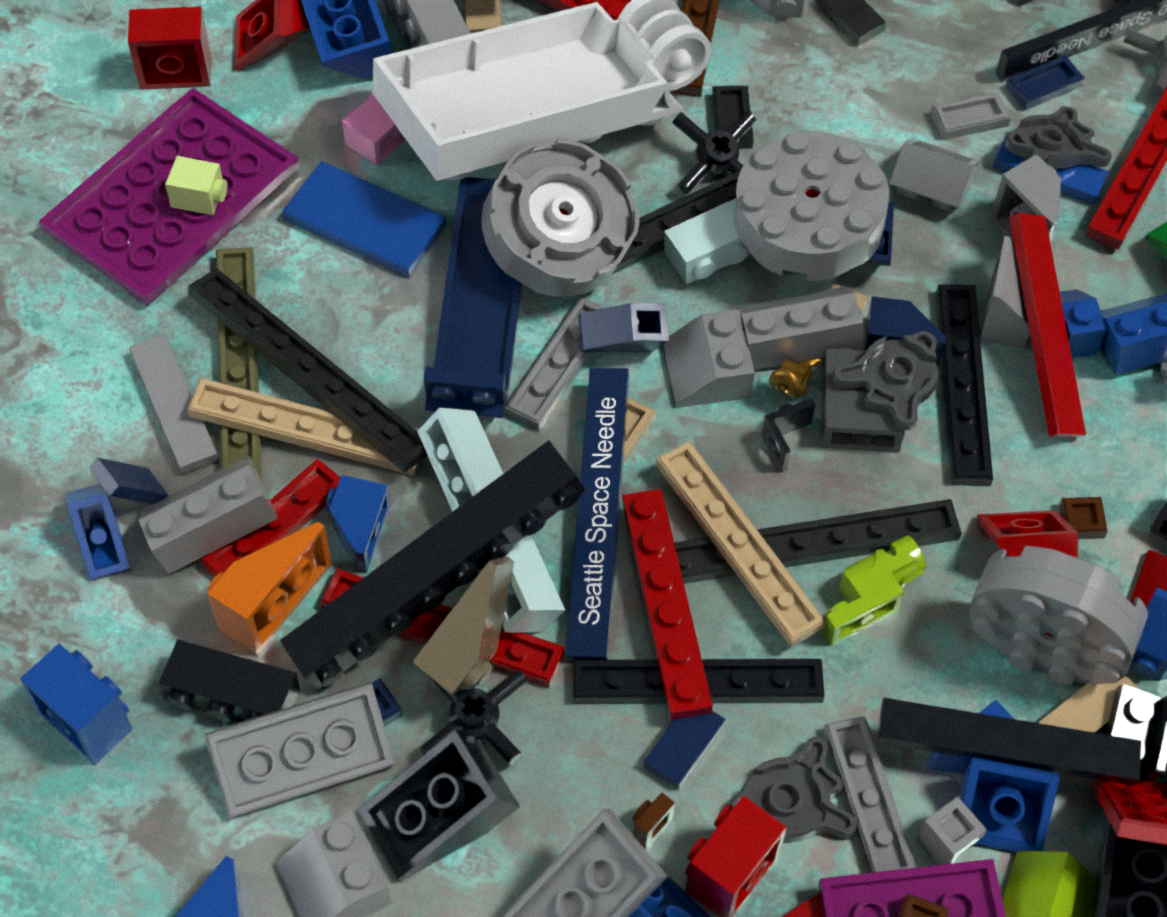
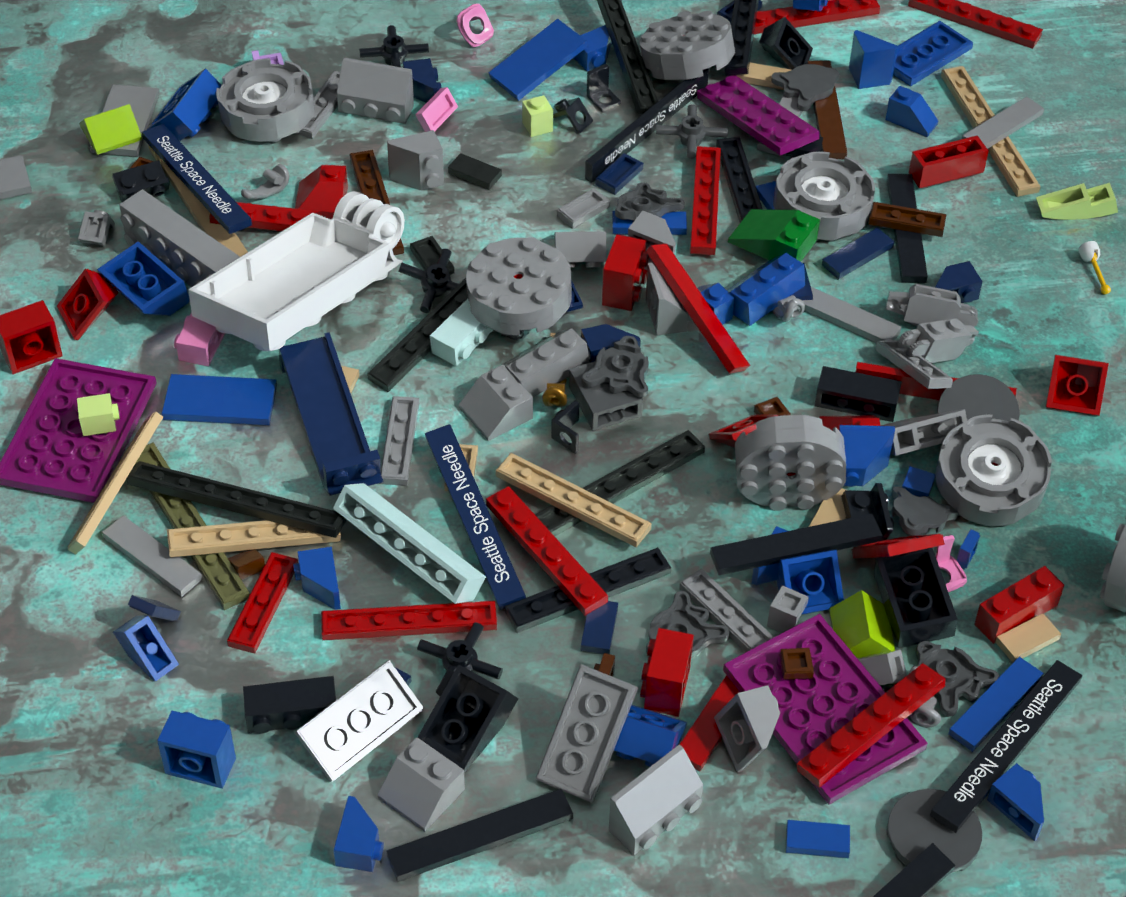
camera: 25 degrees left, 10 degrees down
light grey slope [139,456,278,574] -> none
orange slope [207,522,332,655] -> none
black brick [280,440,586,690] -> none
dark tan slope [412,556,514,694] -> none
light grey piece [482,139,639,297] -> none
dark blue slope [578,303,669,353] -> none
lime plate [822,535,927,646] -> none
black tile [936,284,993,486] -> none
none -> tan tile [67,412,163,555]
none -> reddish brown slope [228,549,265,580]
none -> red brick [602,234,649,311]

